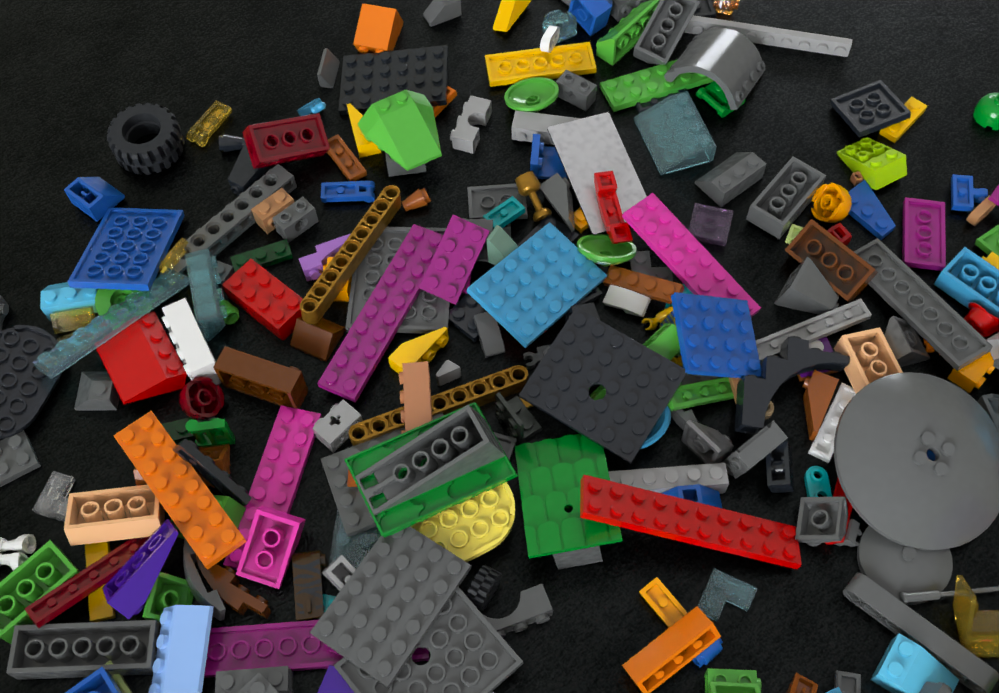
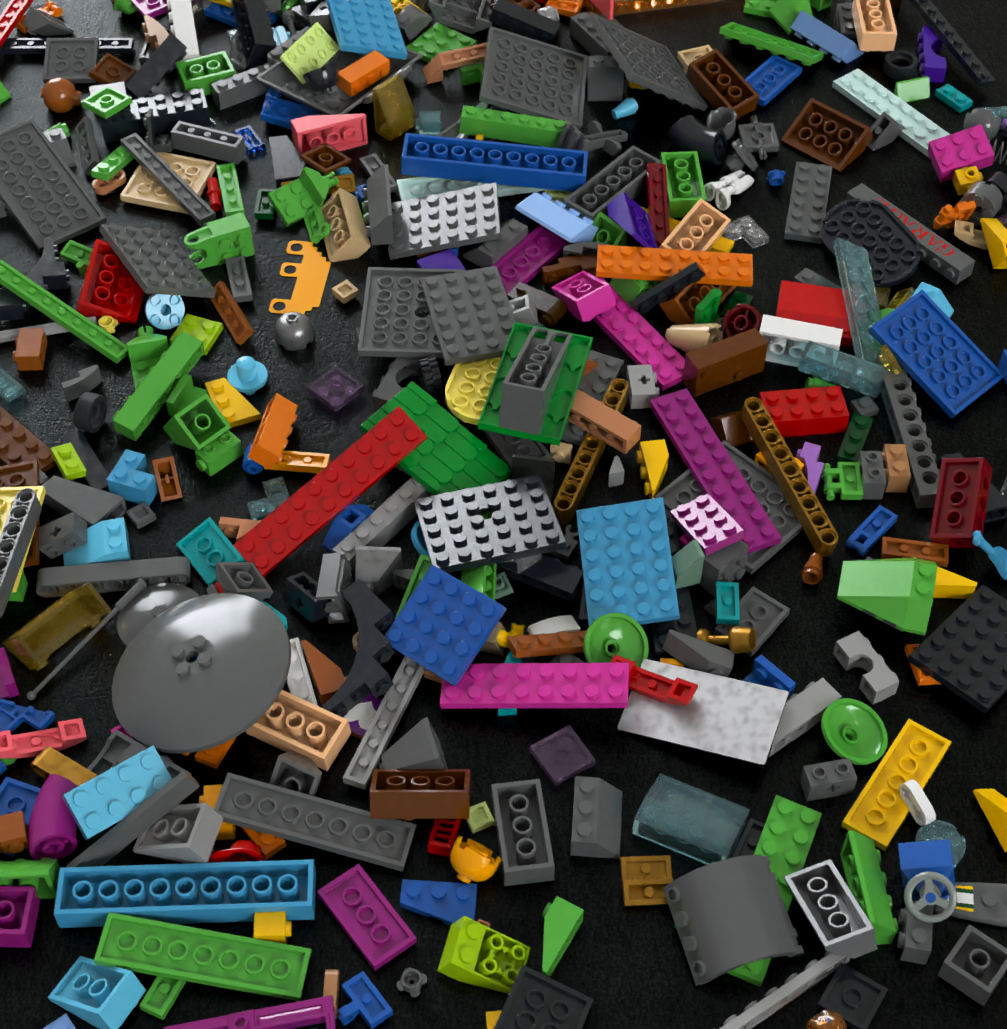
camera: 130 degrees right, 10 degrees down
none -> teal tile [176,517,246,586]
none -> nougat slope [219,517,261,541]
none -> clear purple plate [307,365,365,412]
none -> dark grey plate [397,967,427,997]
none -> bright green slope [542,896,584,978]
none -> pearl gold slope [620,855,673,906]
none -> tan cone [665,323,723,353]
none -> bright green plate [821,462,863,501]

